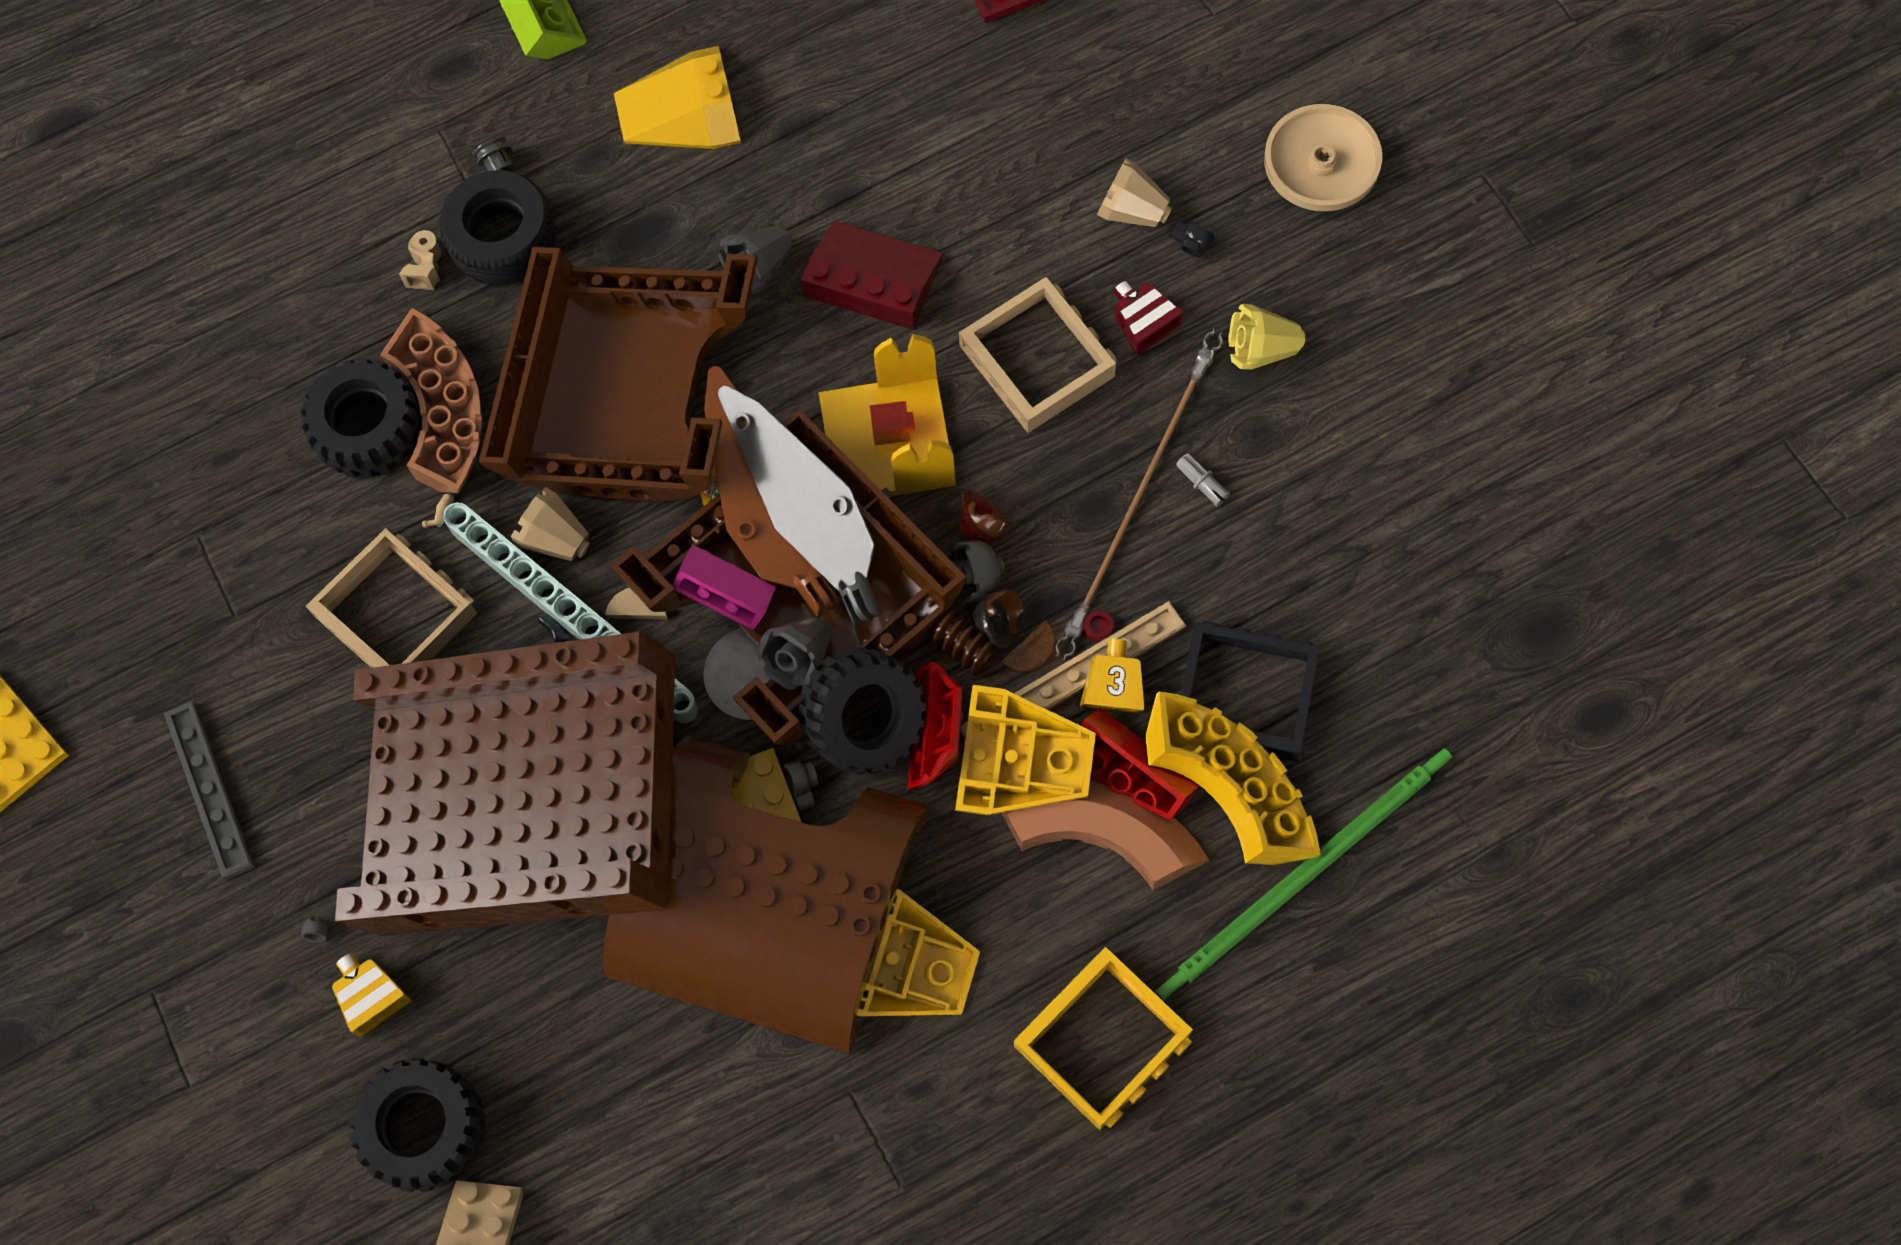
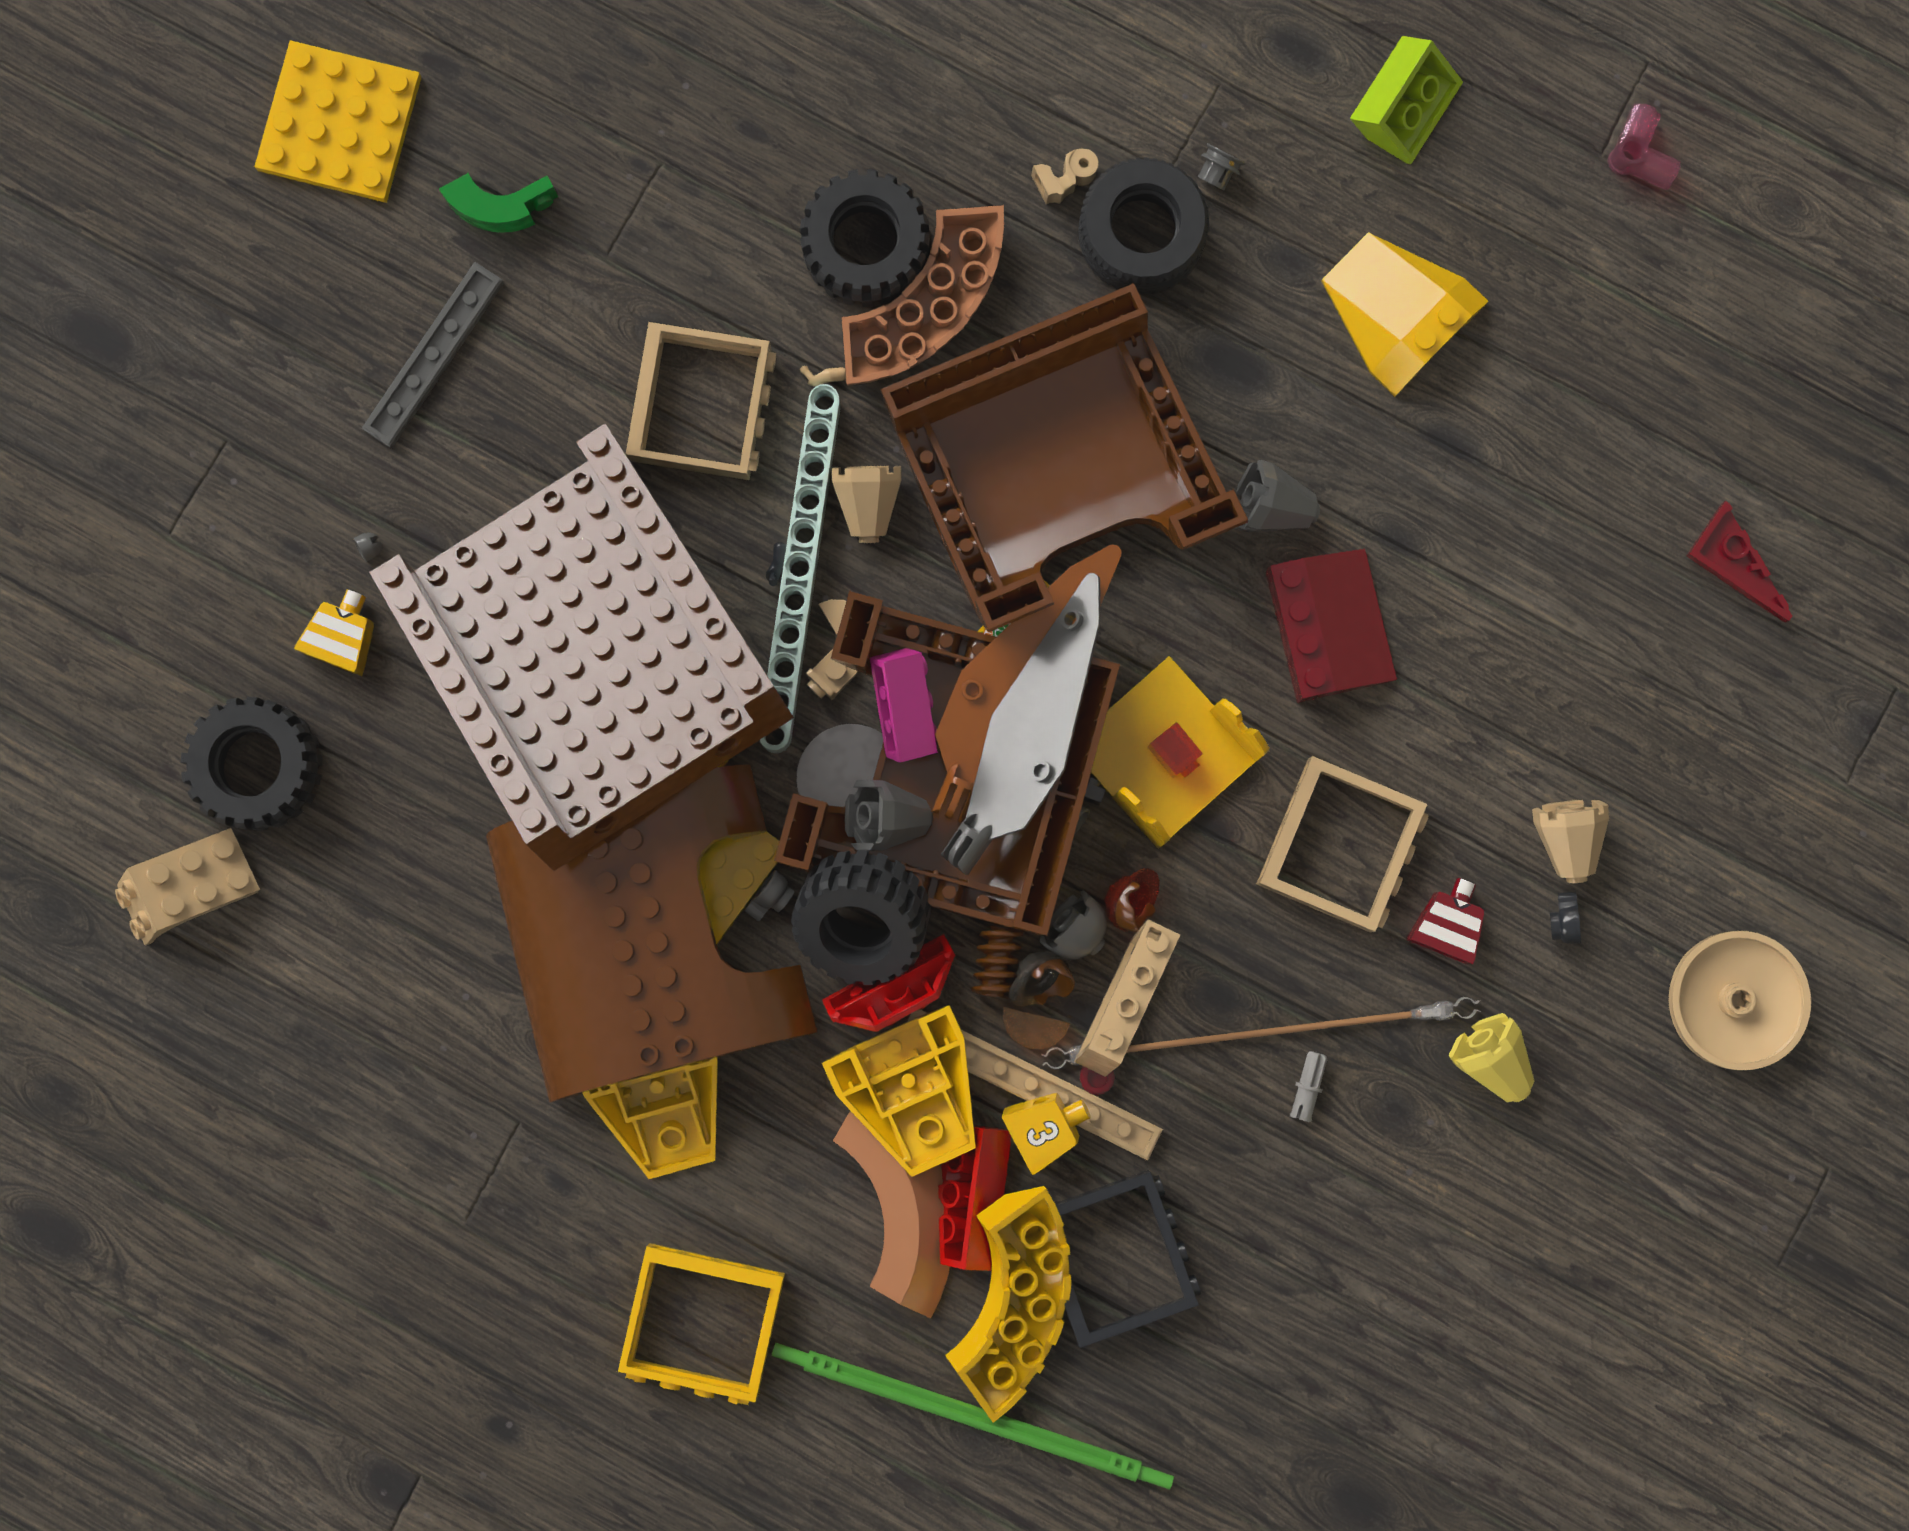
camera: 50 degrees right, 15 degrees up
none -> green arch [439,173,558,233]
none -> tan bracket [806,649,859,700]
none -> tan window [1074,919,1180,1077]

